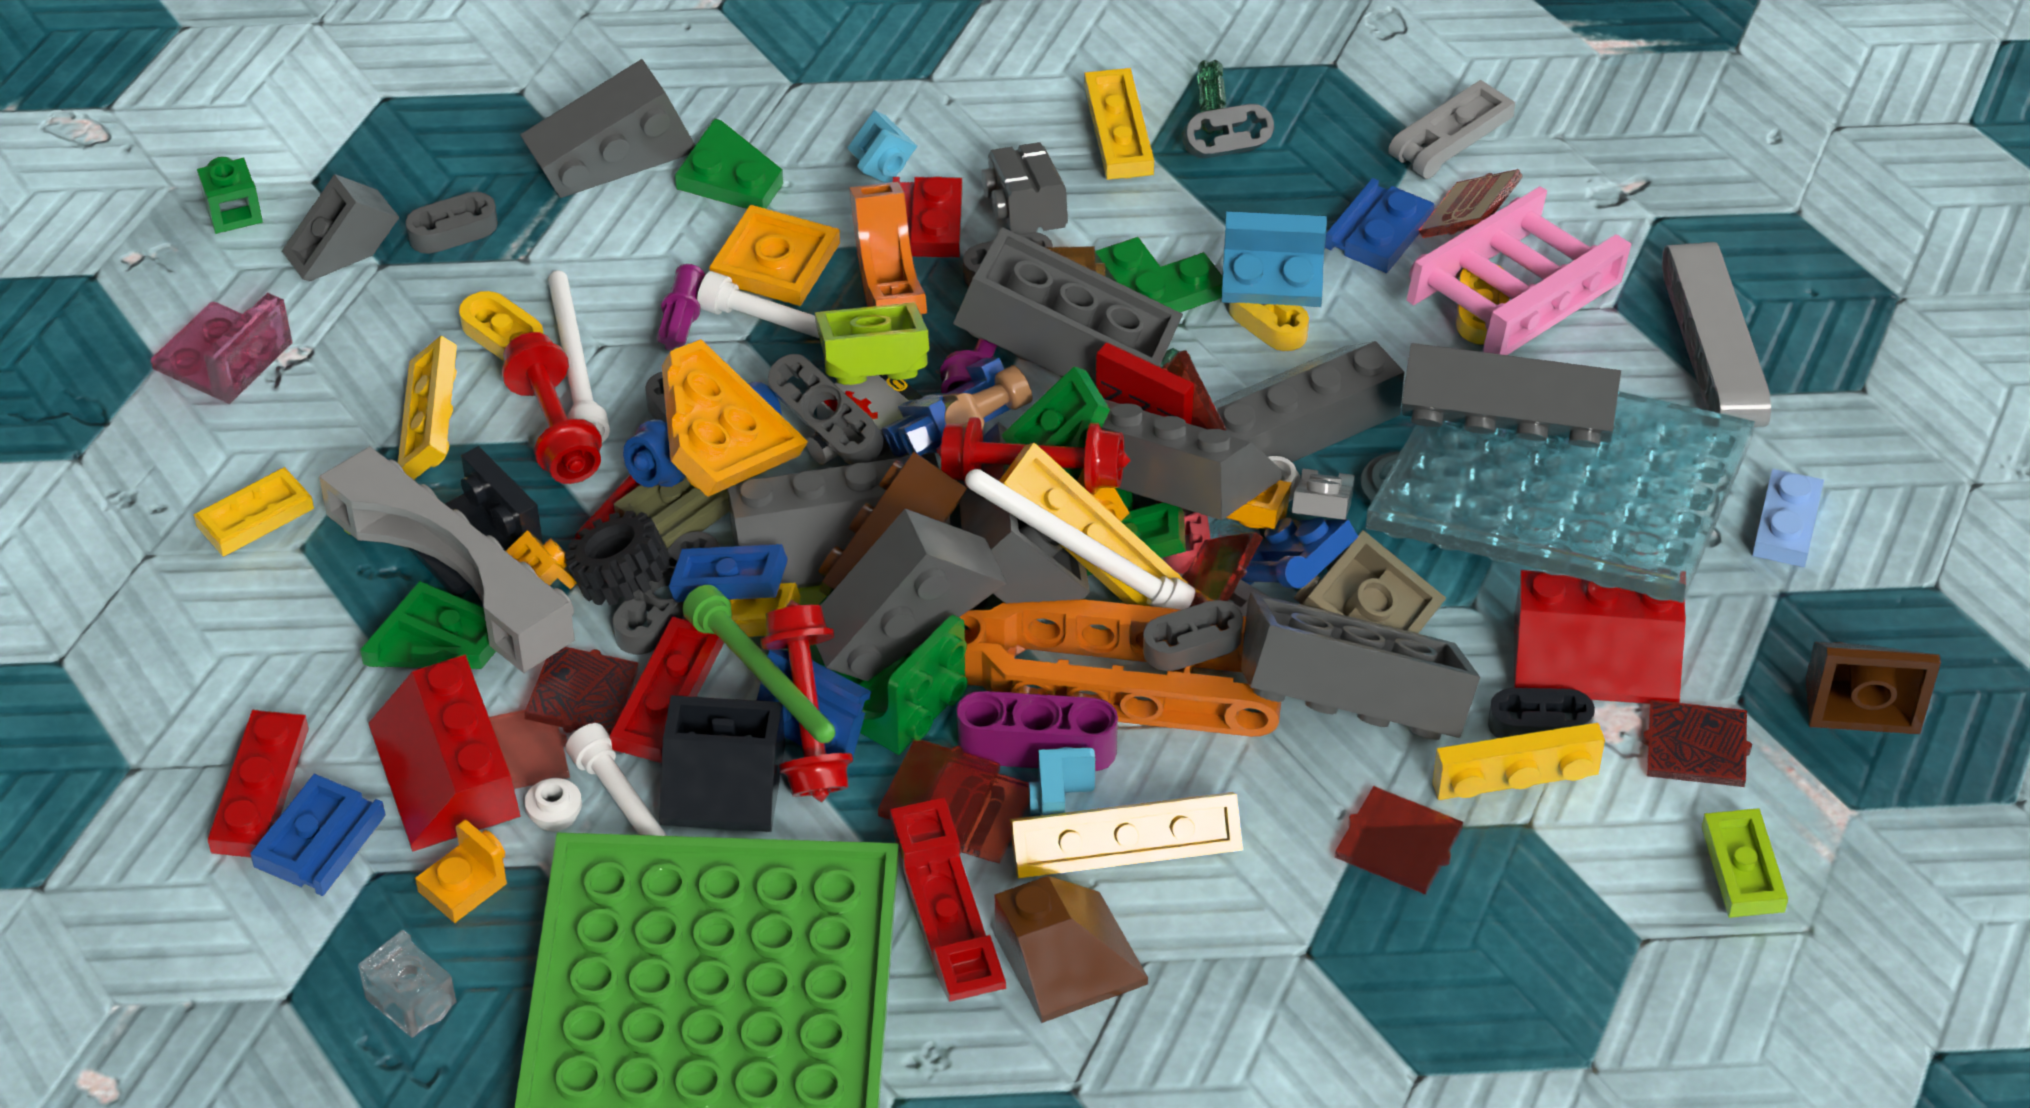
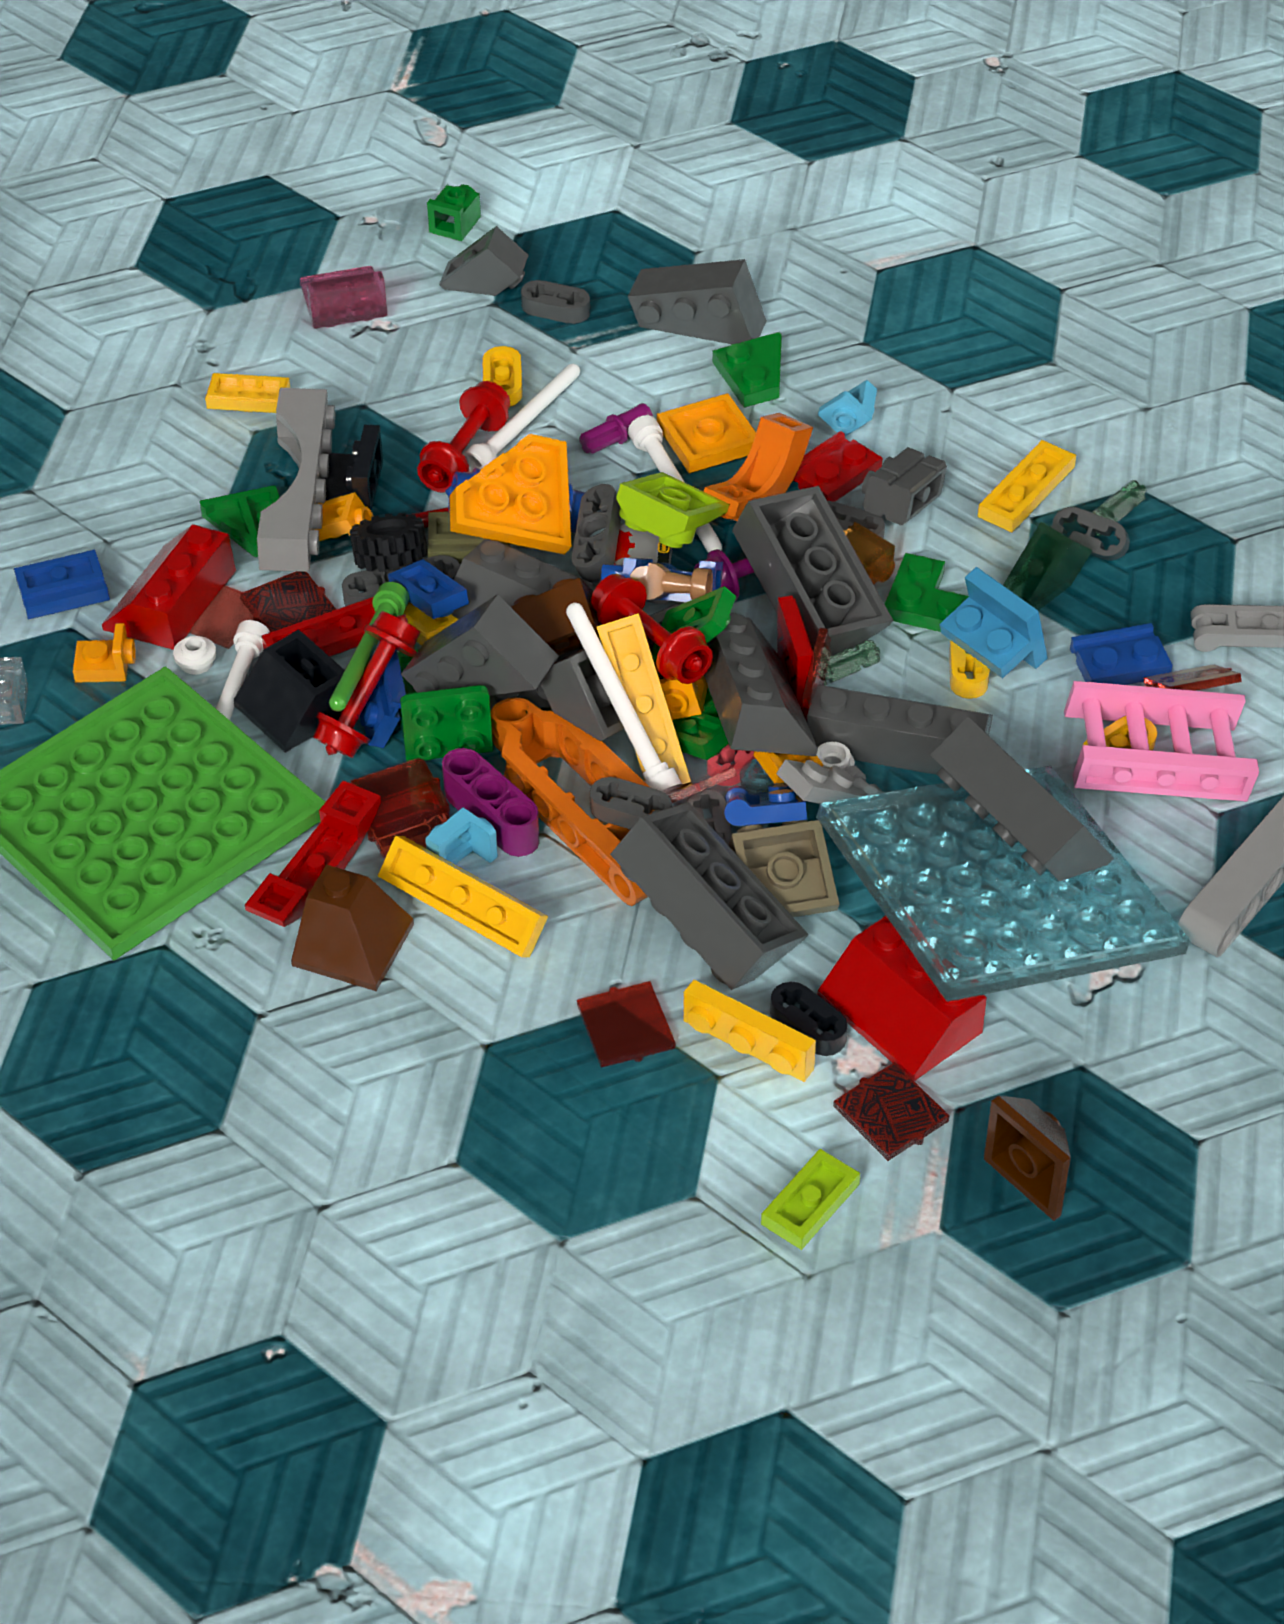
camera: 45 degrees right, 0 degrees up
red plate [208,710,309,857] -> none
yellow plate [398,335,457,480] -> none
light blue plate [1752,469,1824,567] -> none
none -> clear green slope [1003,522,1092,611]

